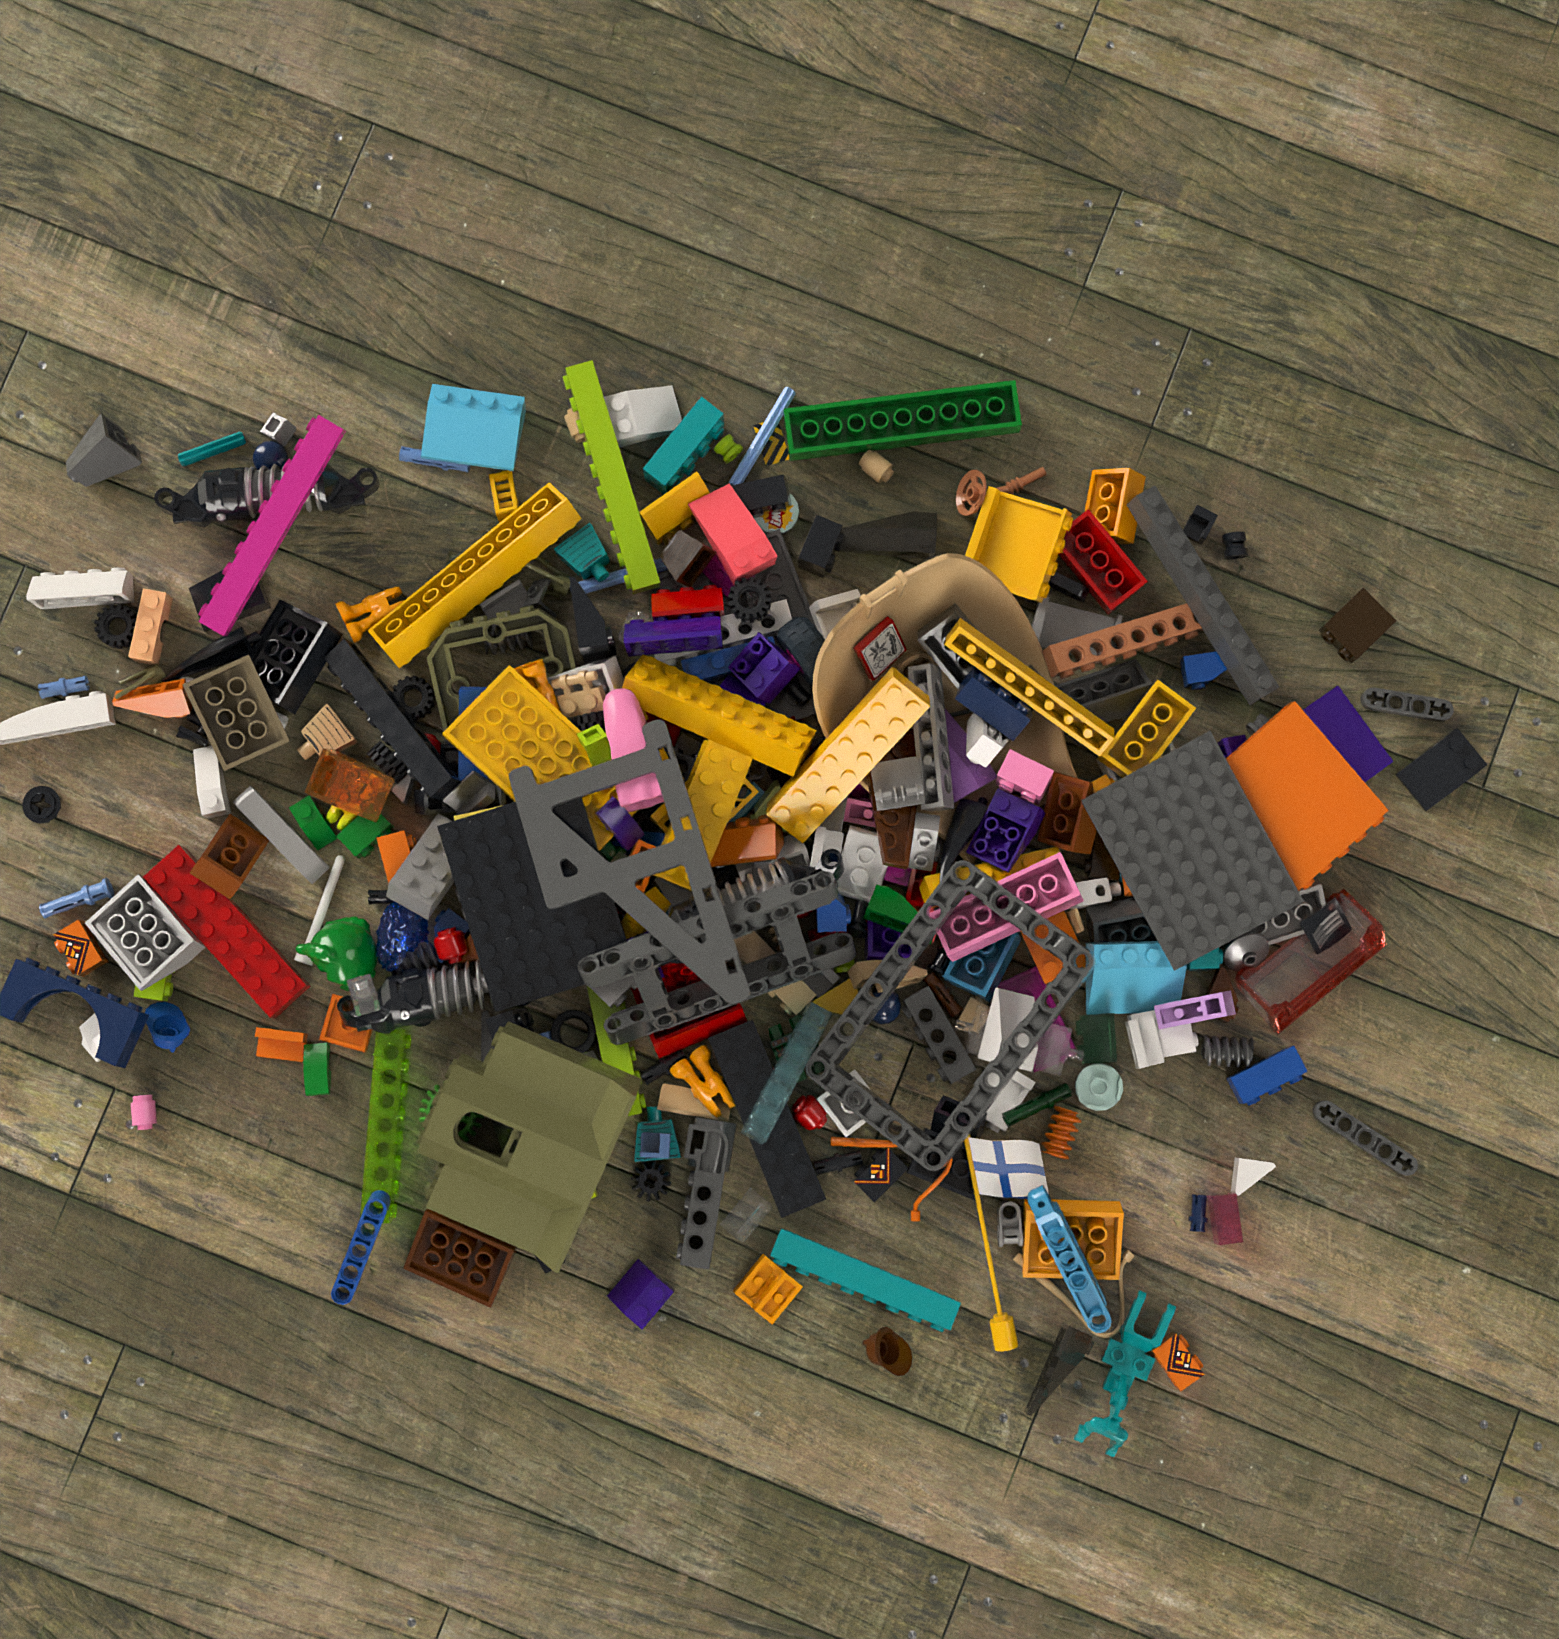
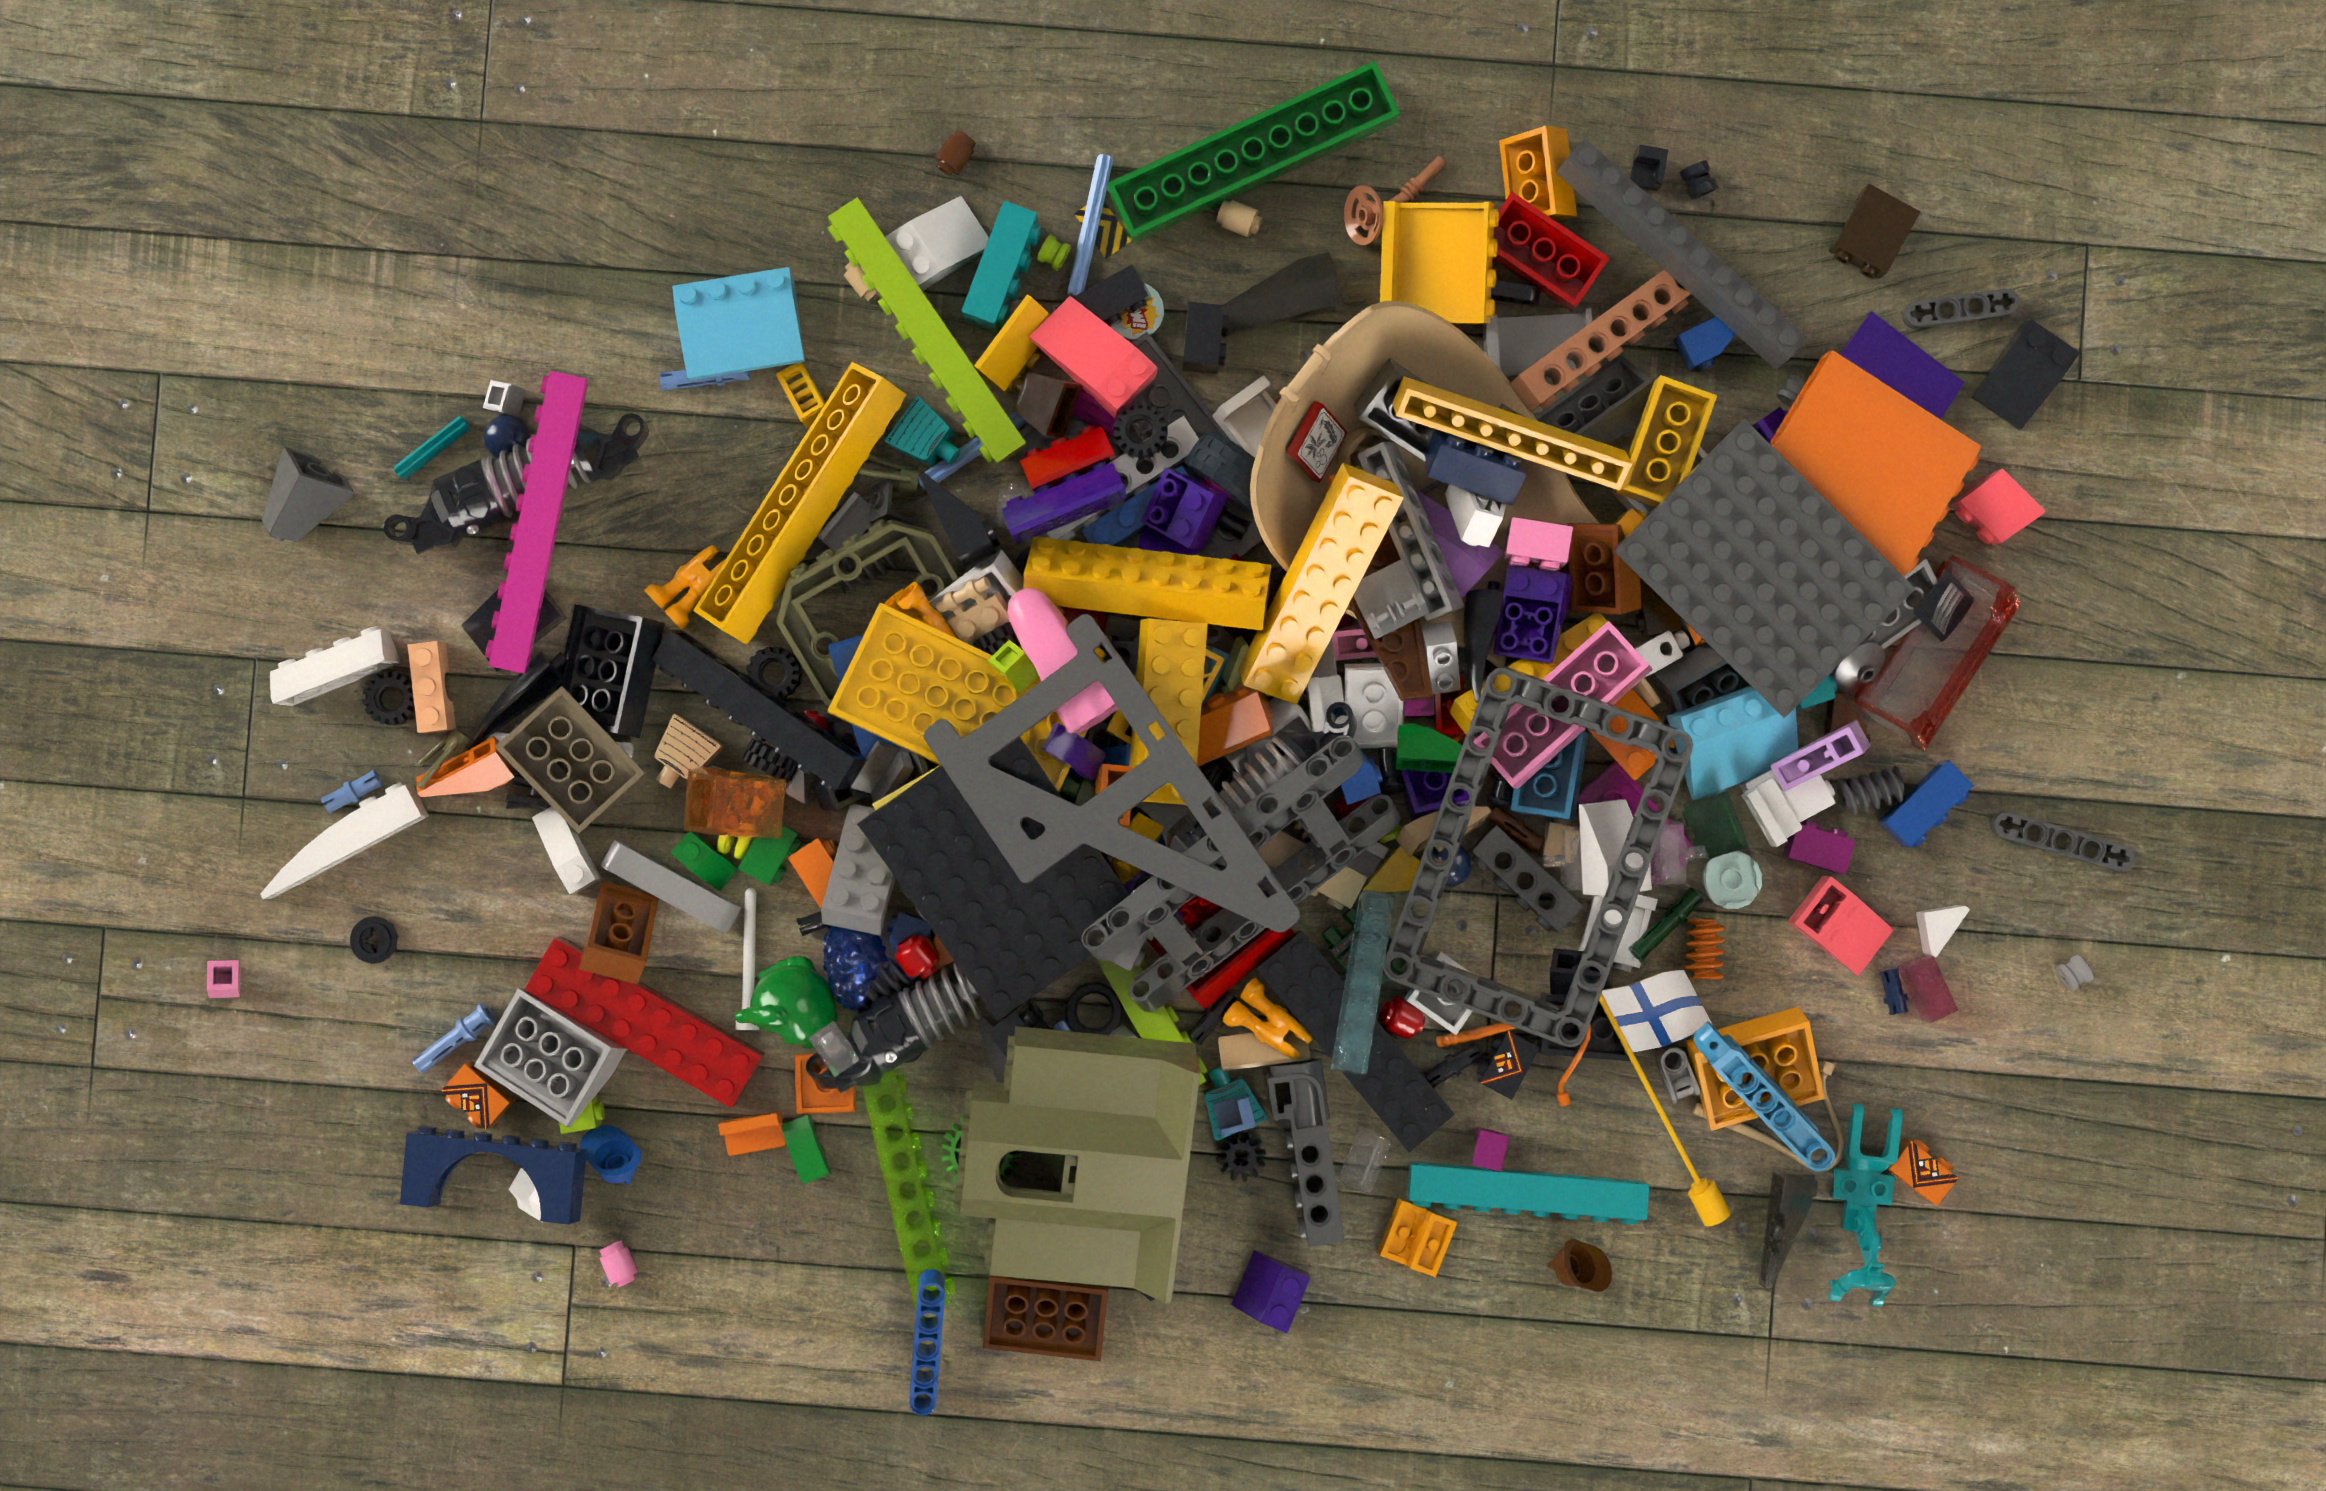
camera: 15 degrees left, 5 degrees up
none -> reddish brown brick [934,130,976,176]
none -> magenta panel [1472,1127,1509,1172]
none -> magenta brick [1782,820,1856,875]
none -> coral slope [1787,876,1894,976]
none -> coral slope [1951,468,2045,546]
none -> light grey wheel [2055,954,2094,992]

